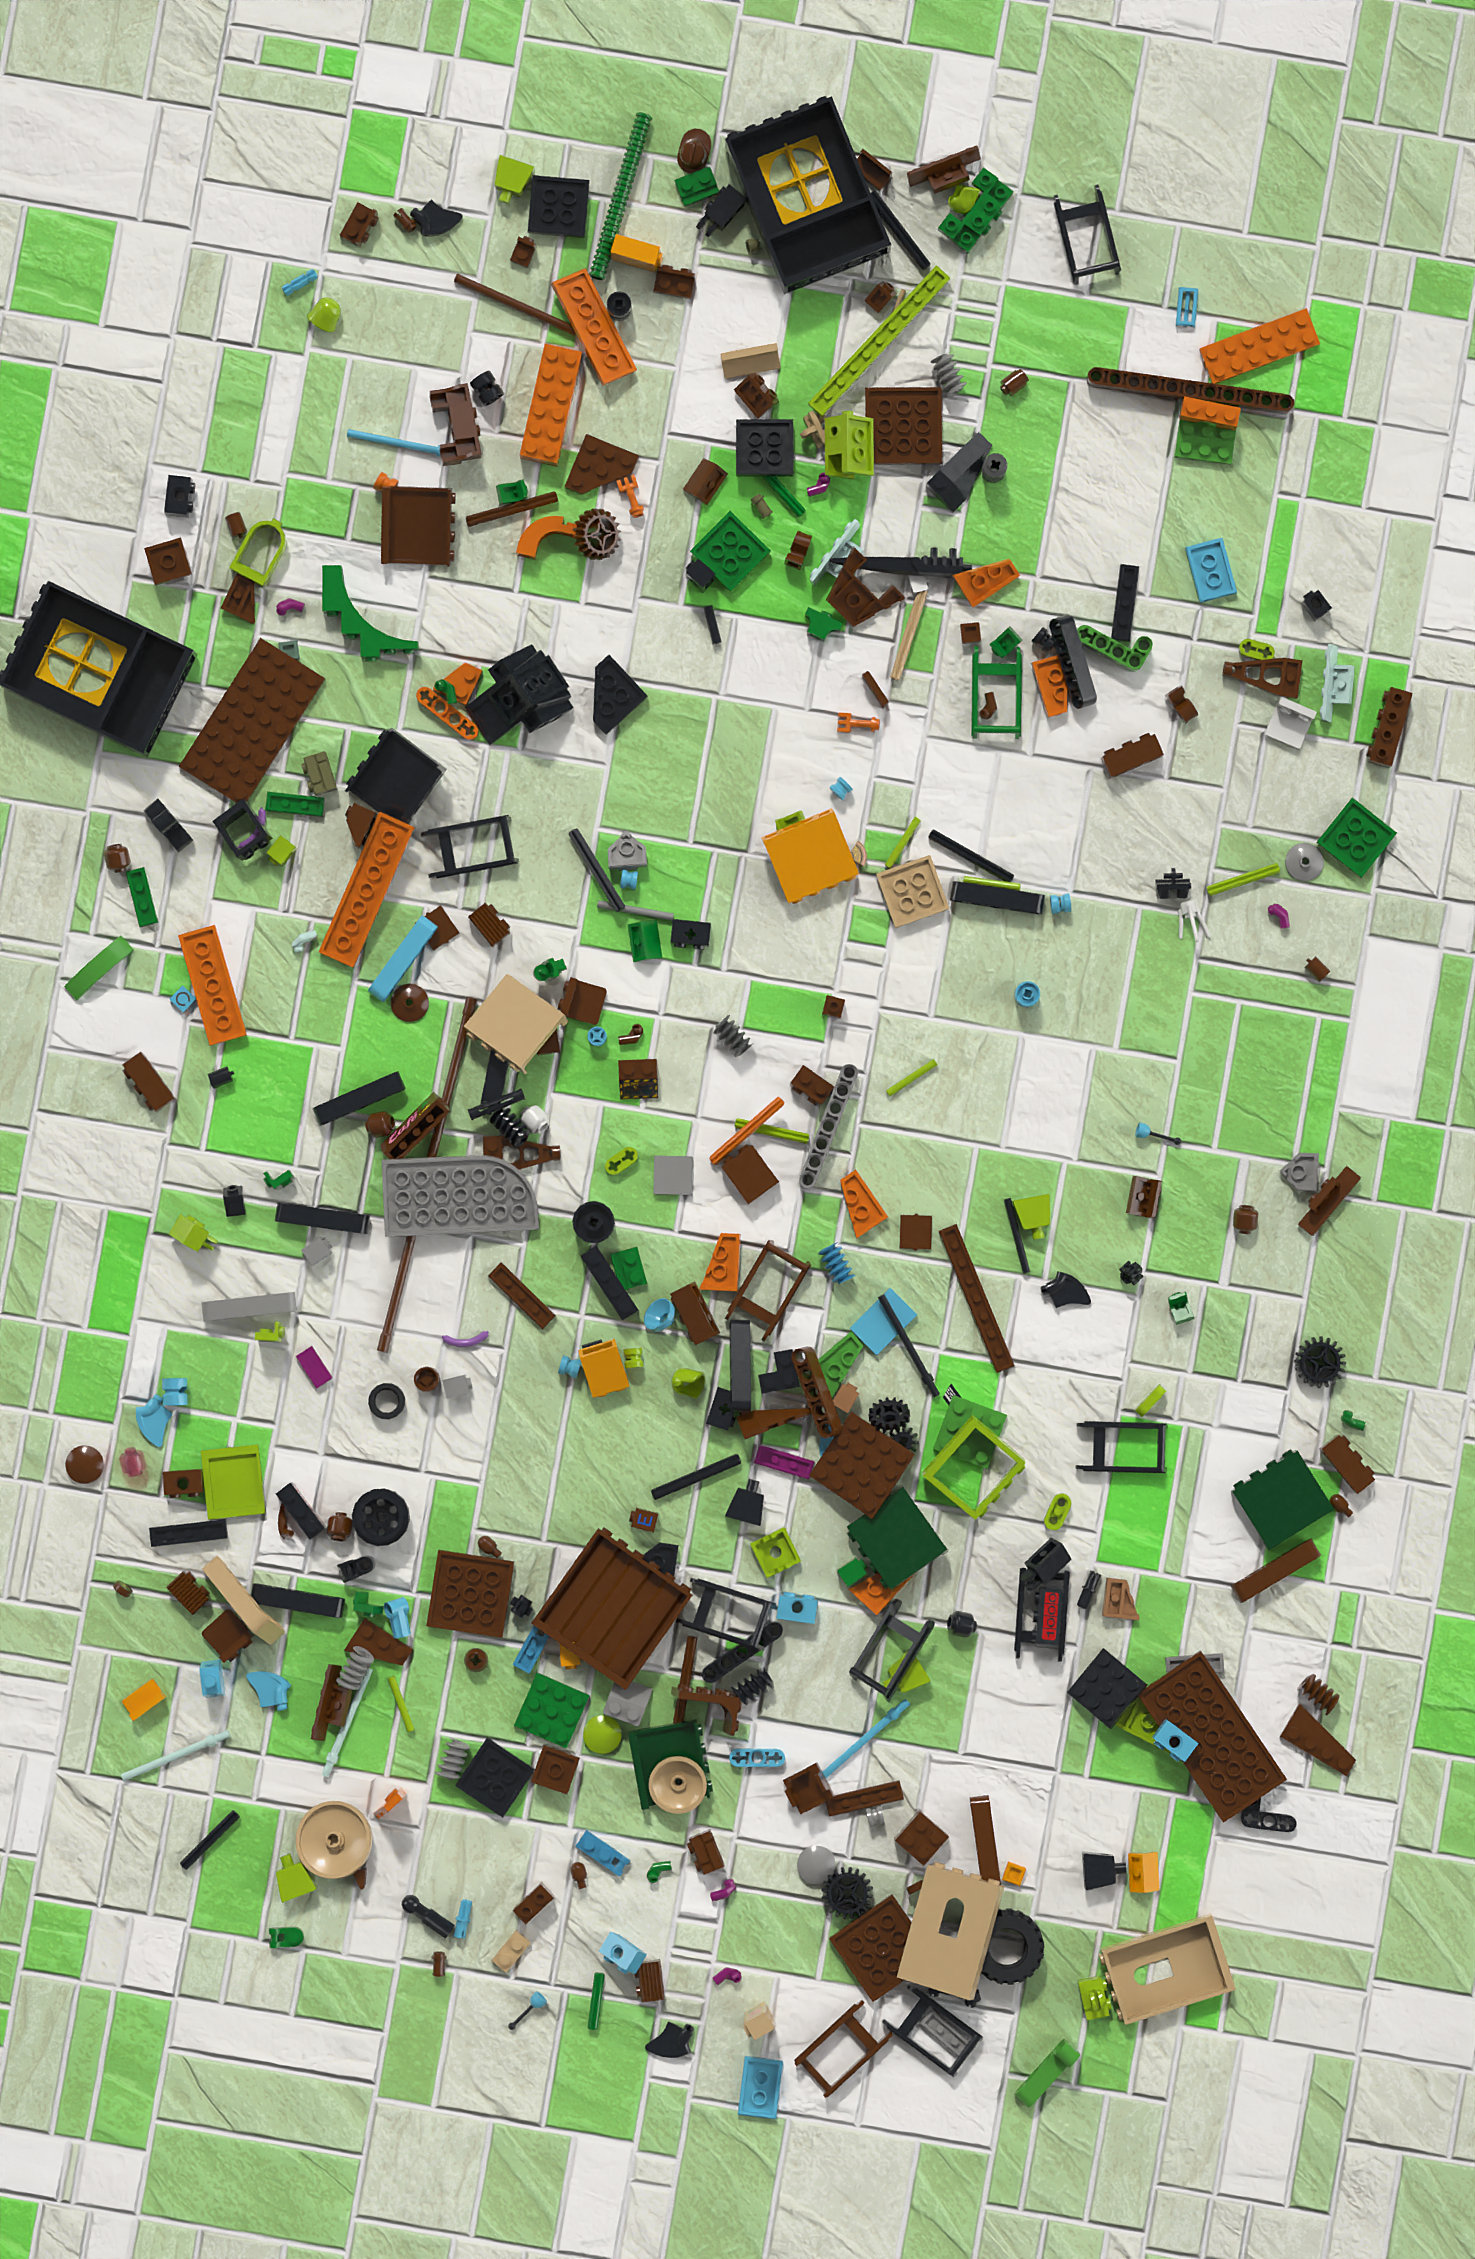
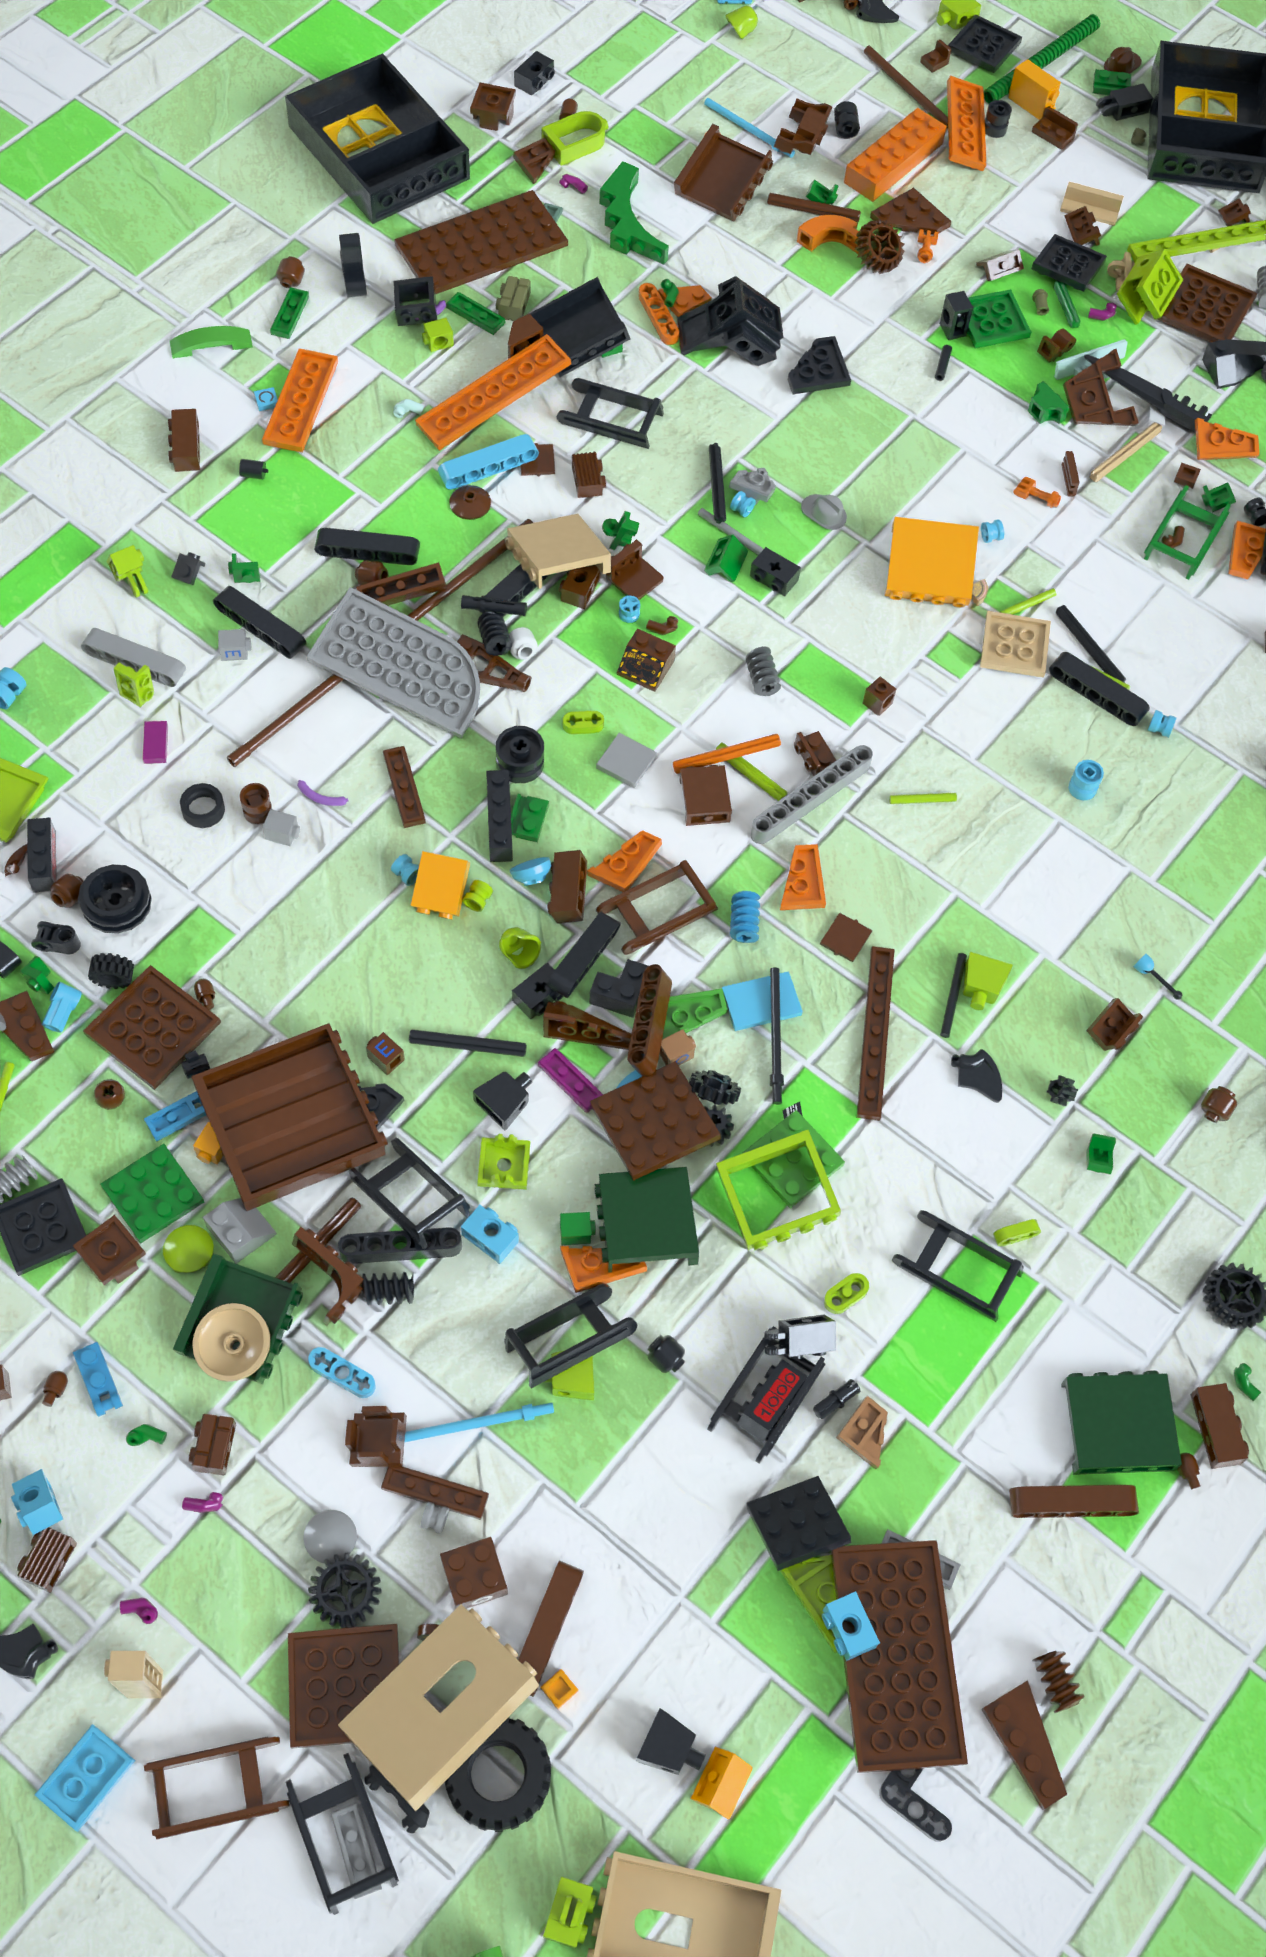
camera: 25 degrees right, 25 degrees down
none -> black tyre [88,953,134,989]
none -> light grey piece [801,494,847,530]

